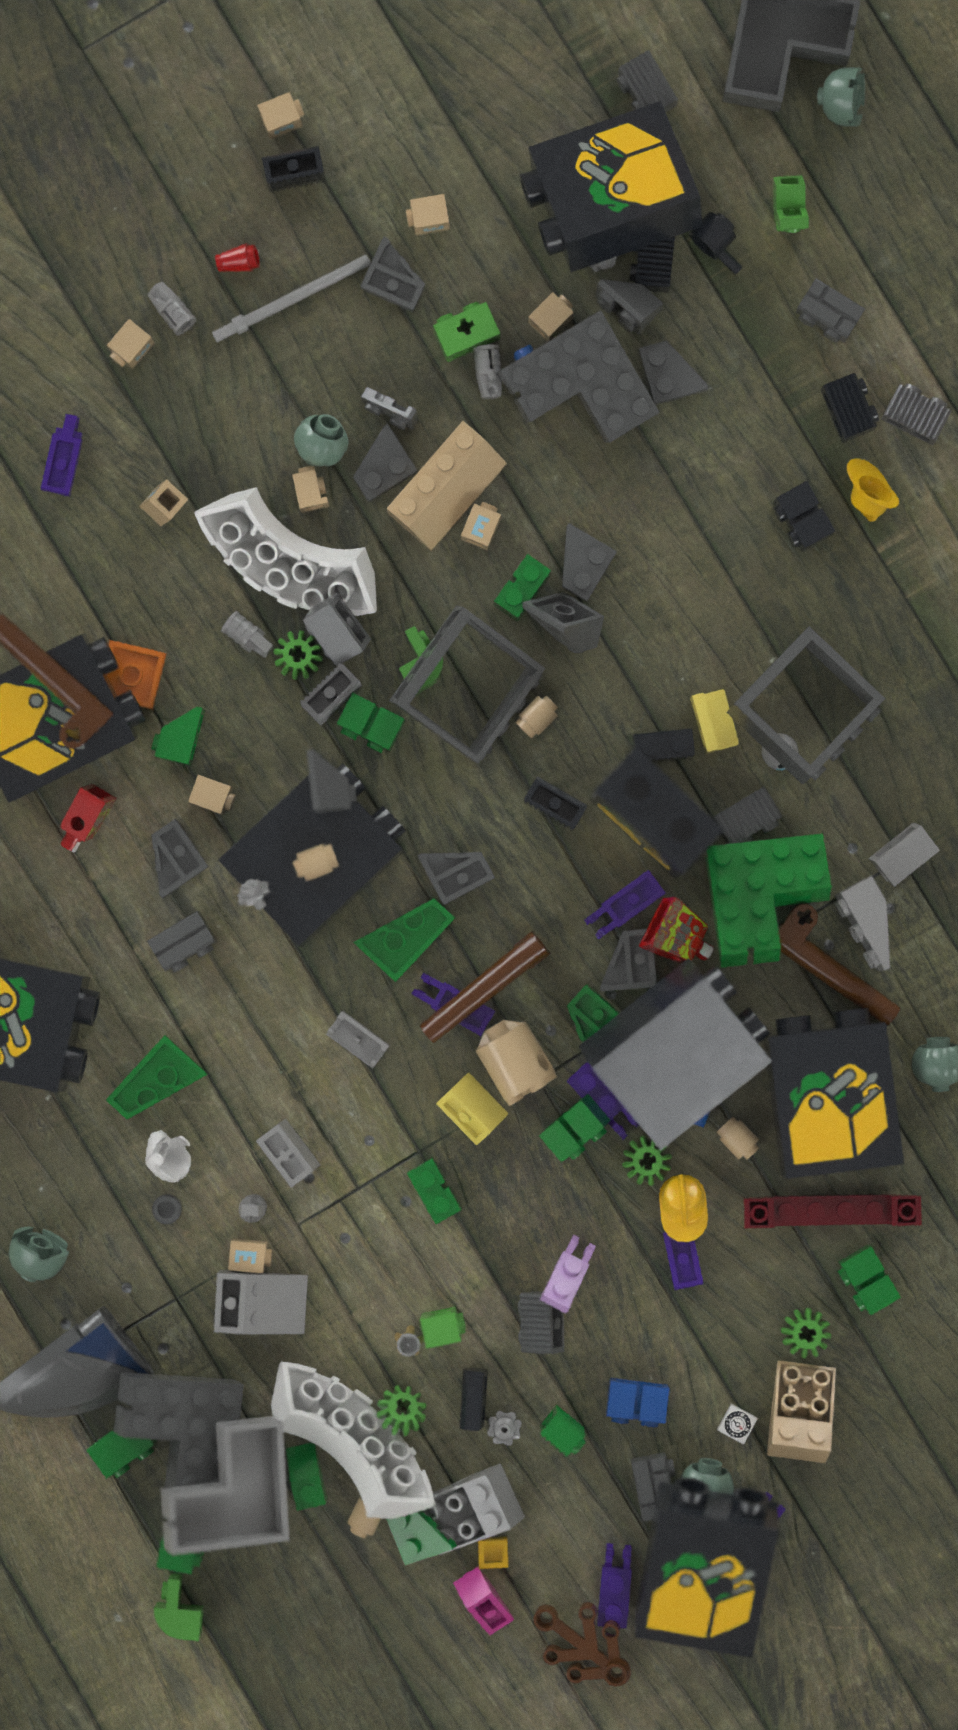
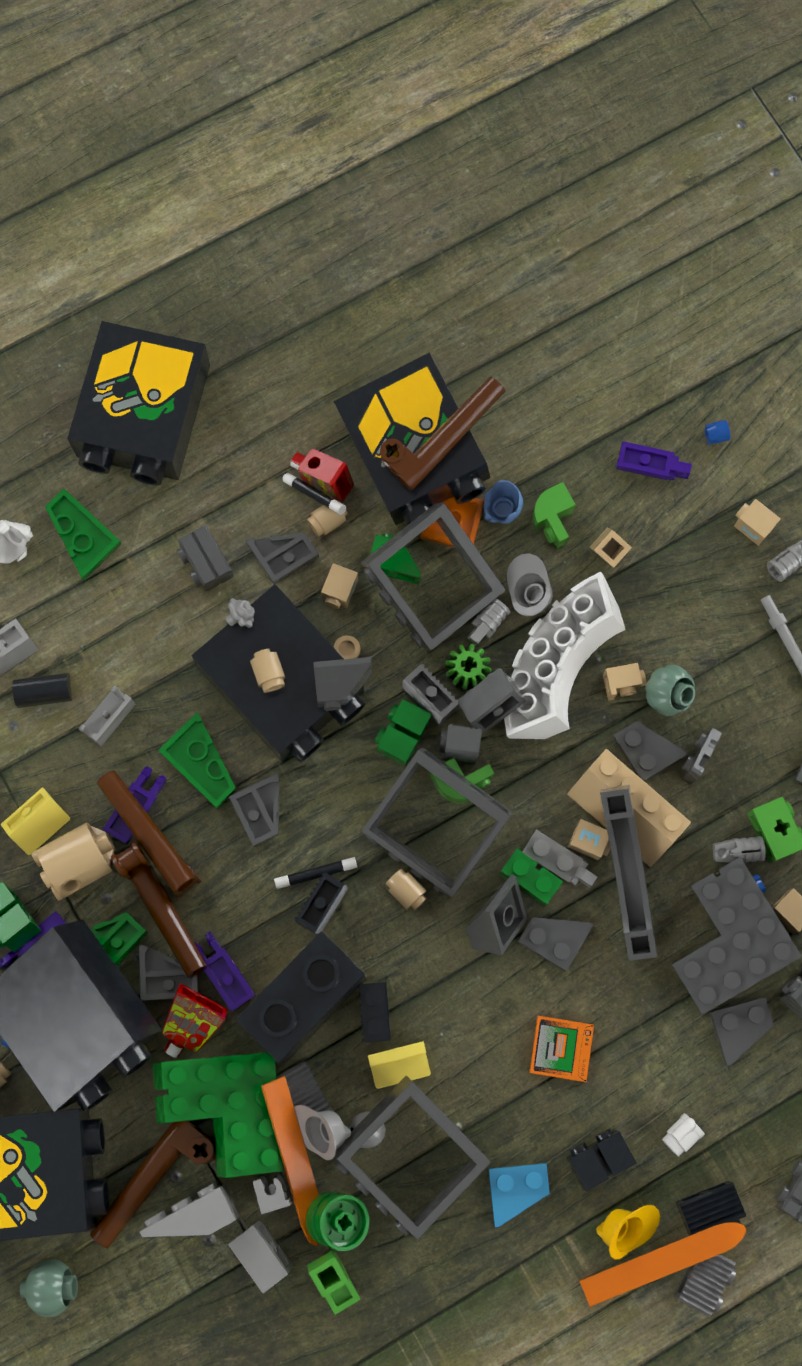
camera: 80 degrees right, 10 degrees down
none -> black brick [12,673,72,708]
none -> reddish brown axle [111,841,207,978]
none -> light grey hinge [253,1174,293,1214]
none -> orange piece [261,1076,319,1246]
none -> black bar [274,857,358,889]
none -> black bar [283,473,346,515]
none -> light grey piece [294,1105,351,1160]
none -> tan brick [306,501,348,537]
none -> green wheel [306,1191,369,1251]
none -> bright green brick [307,1250,361,1315]
none -> tan tile [333,635,360,659]
none -> dark grey window [361,503,505,650]
none -> dark grey brick [439,724,482,764]
none -> medium blue hair [483,480,524,524]
none -> dark azure wing [488,1163,550,1227]
none -> light grey piece [507,553,553,616]
none -> light grey hinge [522,829,597,888]
none -> tile [529,1016,594,1082]
none -> bright green brick [532,482,576,549]
none -> orange piece [580,1222,746,1307]
none -> dark grey arch [600,785,658,961]
none -> white piece [662,1113,705,1157]
none -> blue hose [704,420,731,445]

